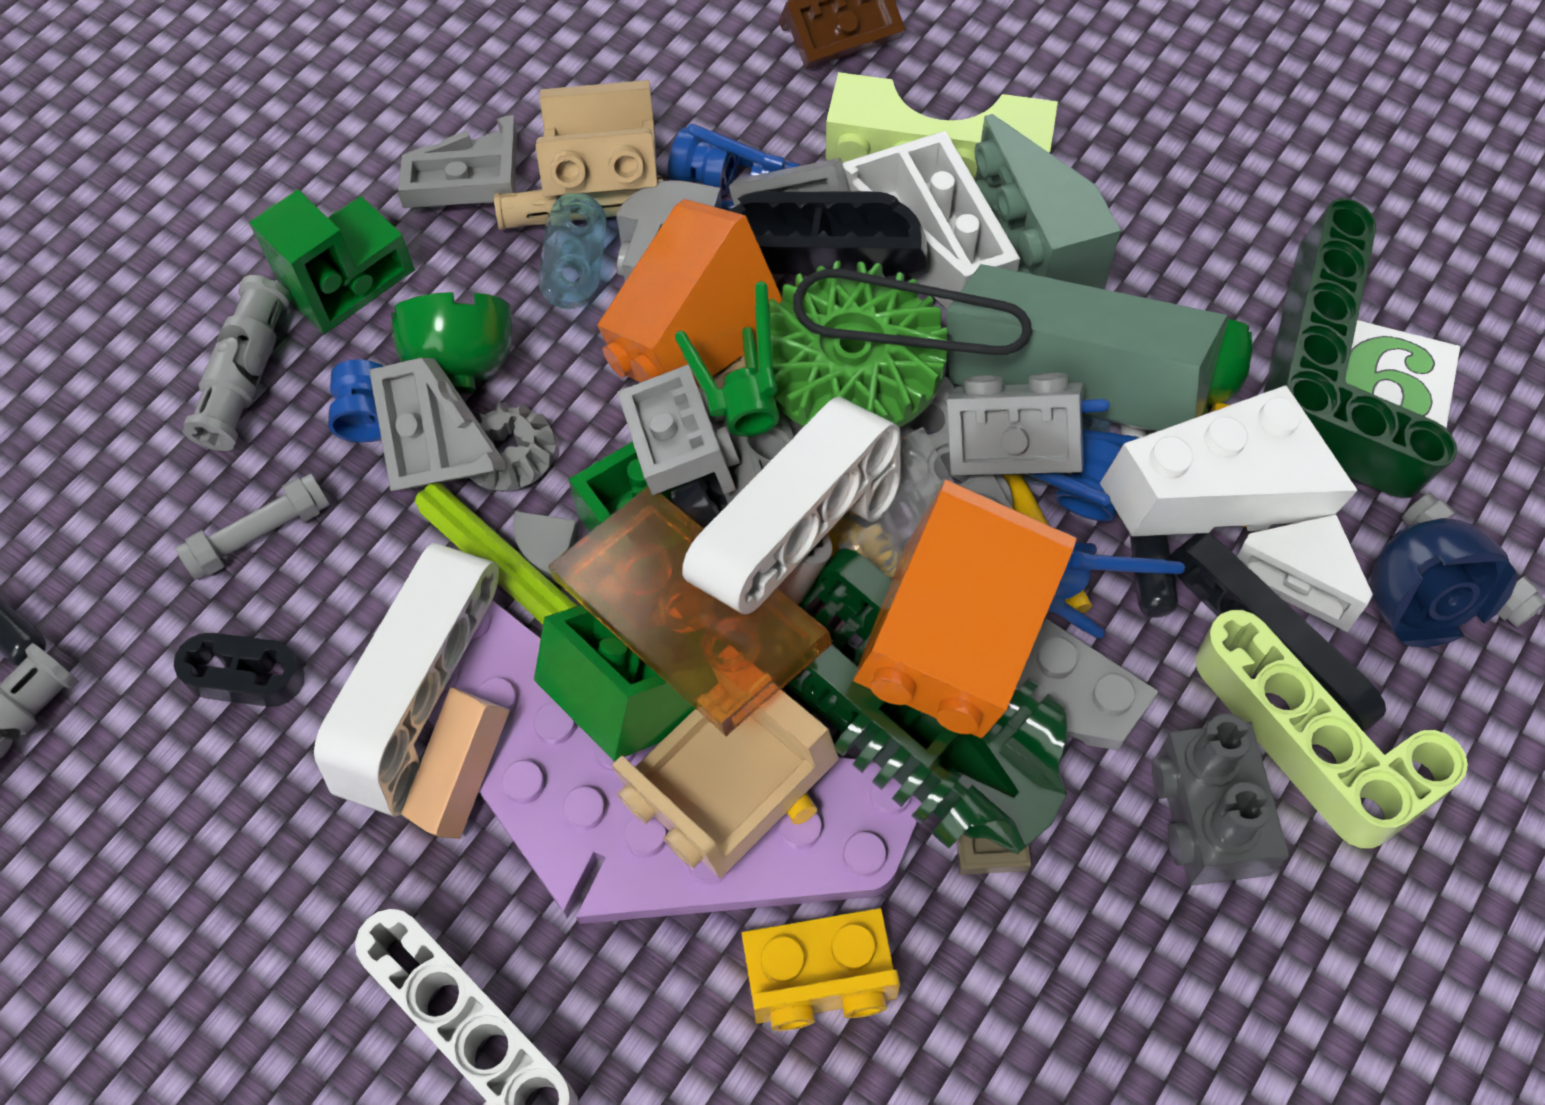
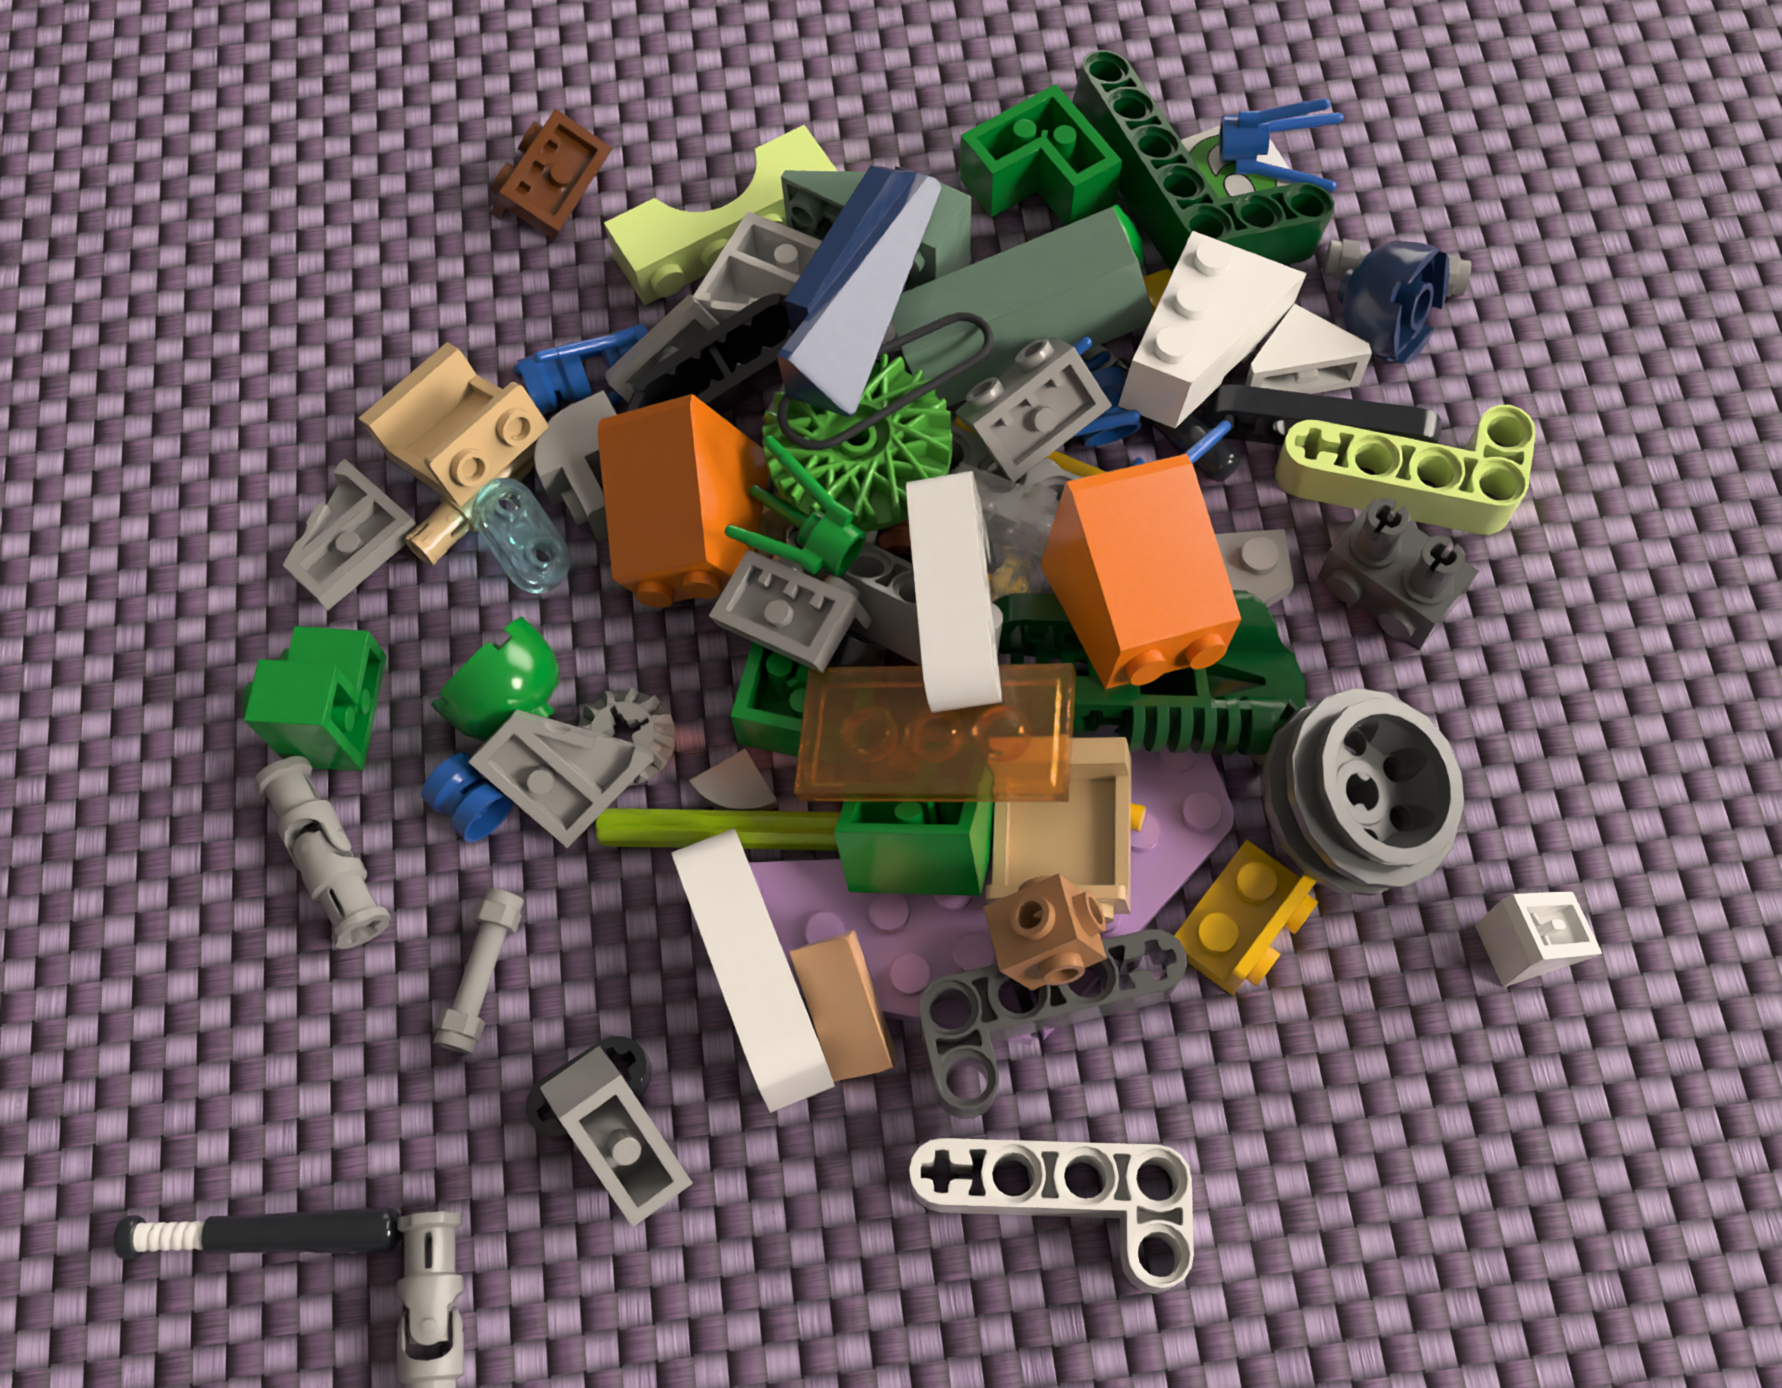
camera: 40 degrees left, 5 degrees up
none -> light grey brick [540,1046,693,1227]
none -> wedge [777,165,941,417]
none -> dark grey beam [919,929,1187,1119]
none -> green brick [960,84,1122,226]
none -> medium nougat brick [983,873,1107,991]
none -> blue plant [1219,98,1344,192]
none -> dark grey wheel [1263,688,1465,896]

